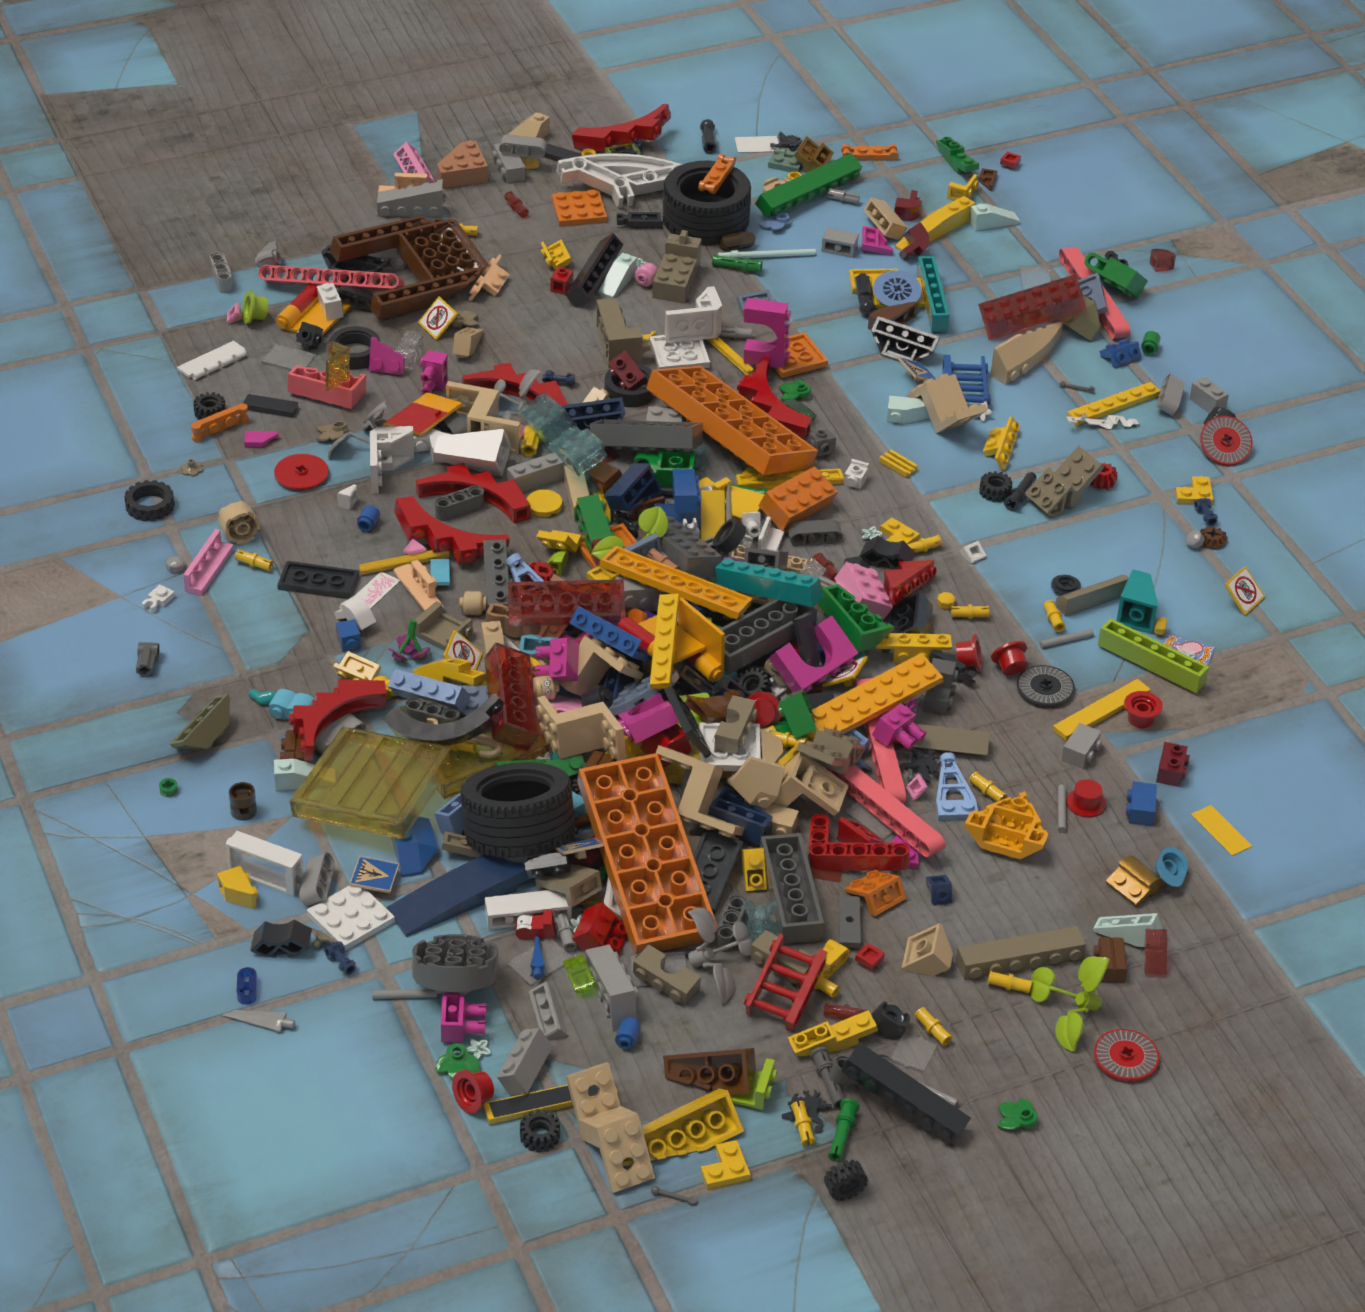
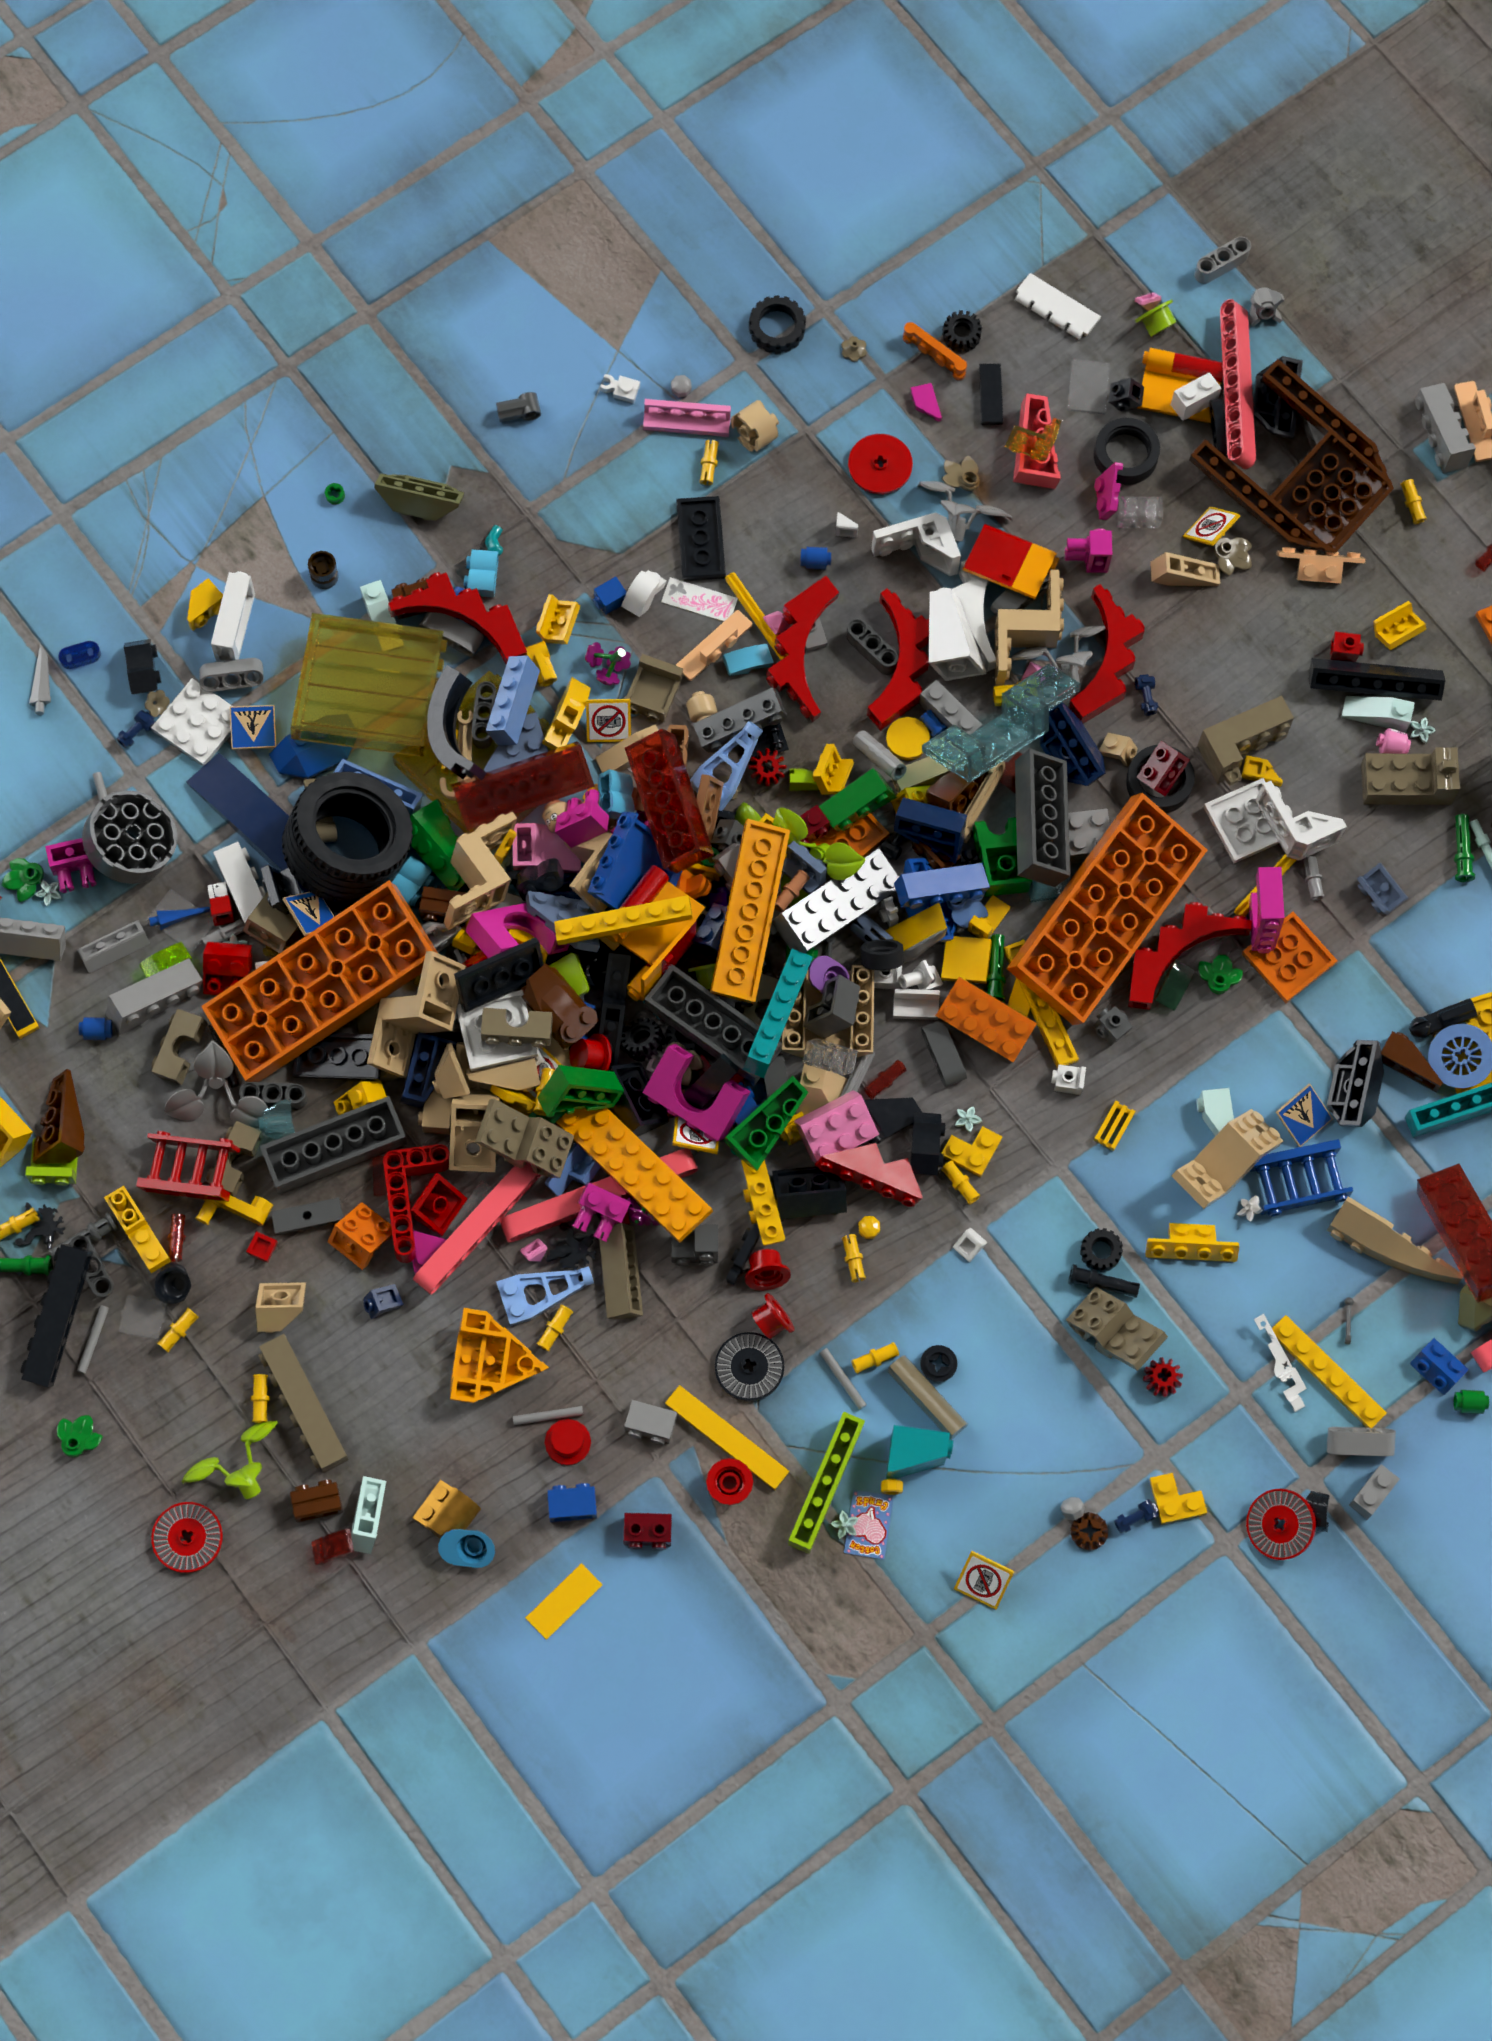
camera: 75 degrees right, 30 degrees up
none -> light grey axle [853,731,907,780]
none -> blue pin [920,709,958,750]

